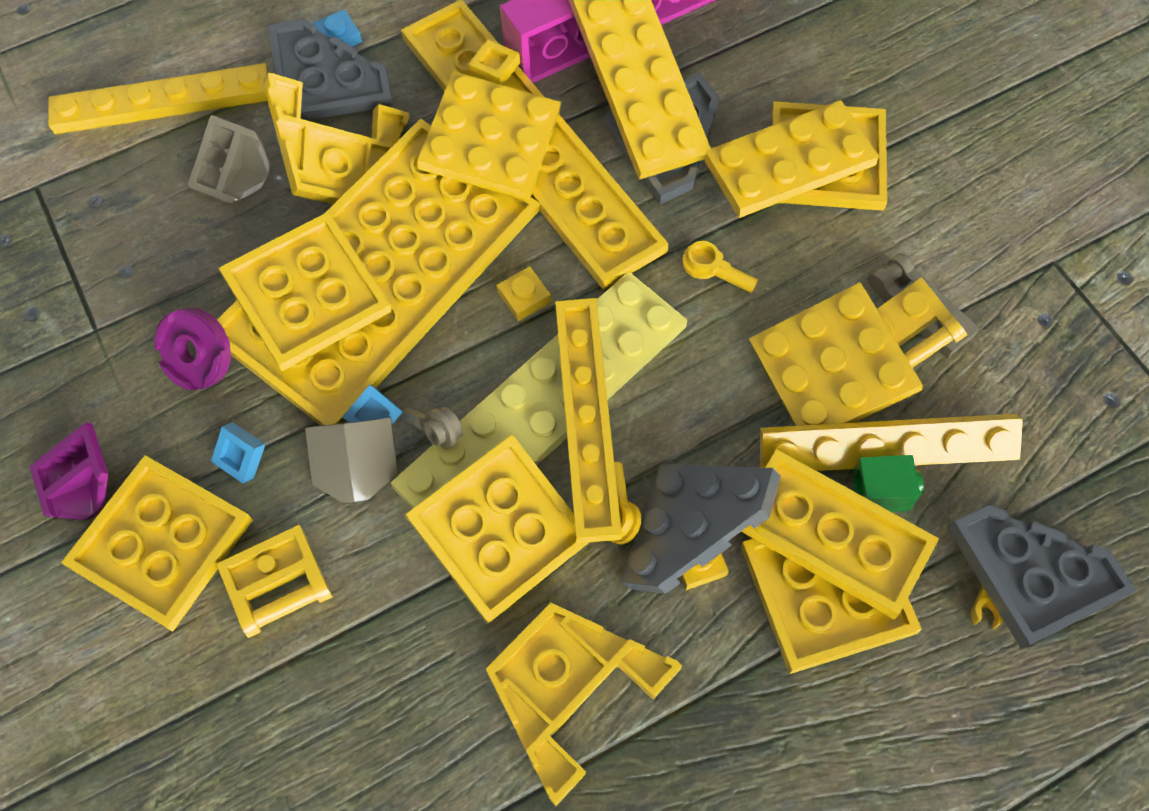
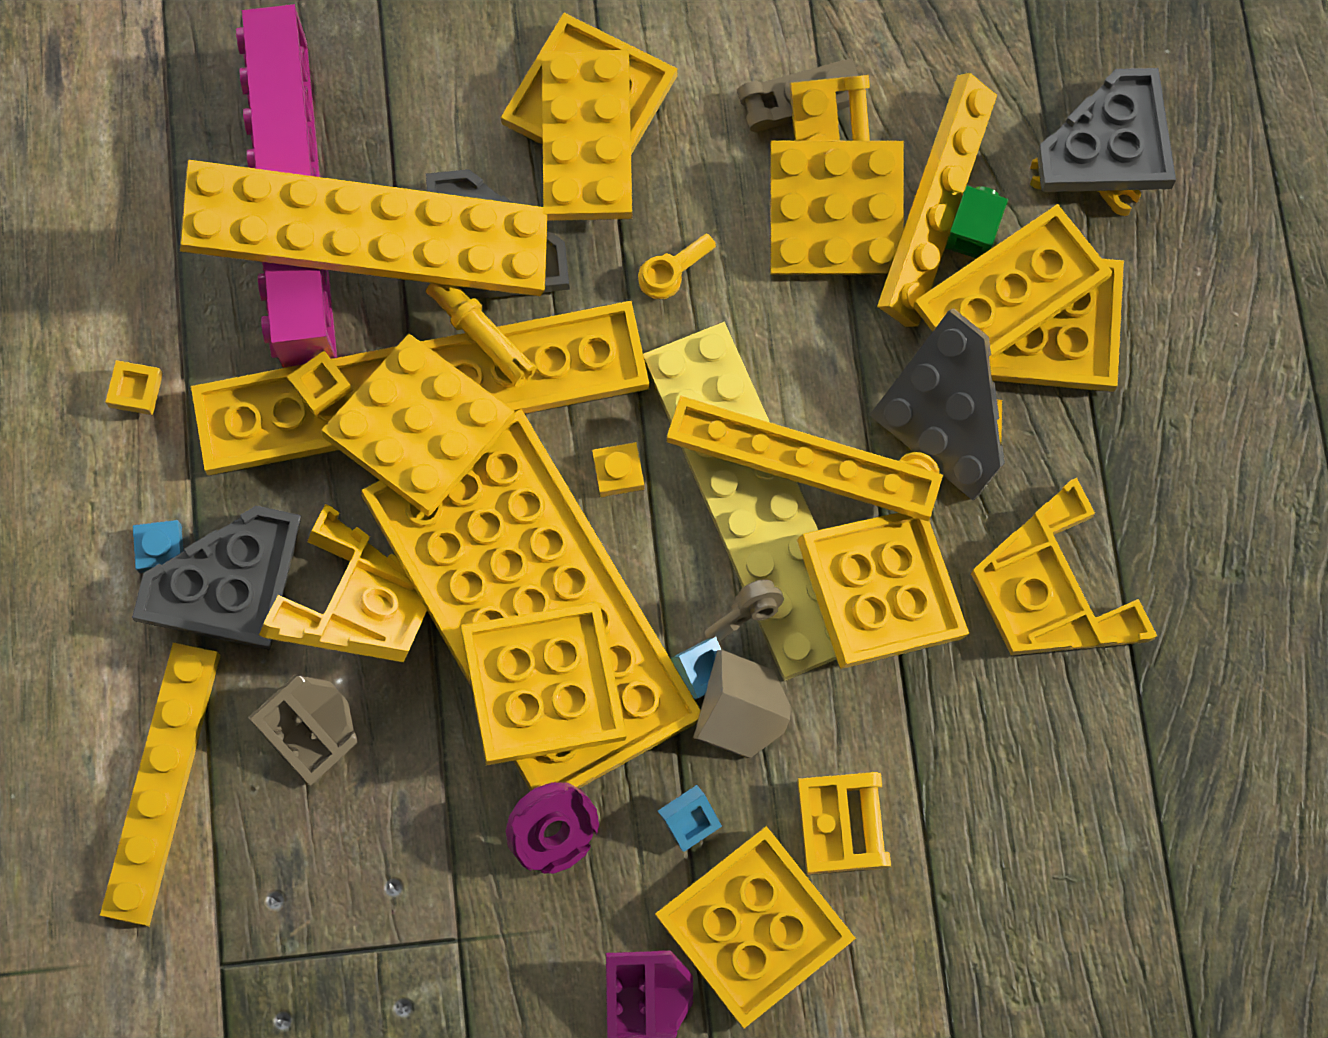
camera: 70 degrees left, 10 degrees up
none -> yellow pin [426,283,537,387]

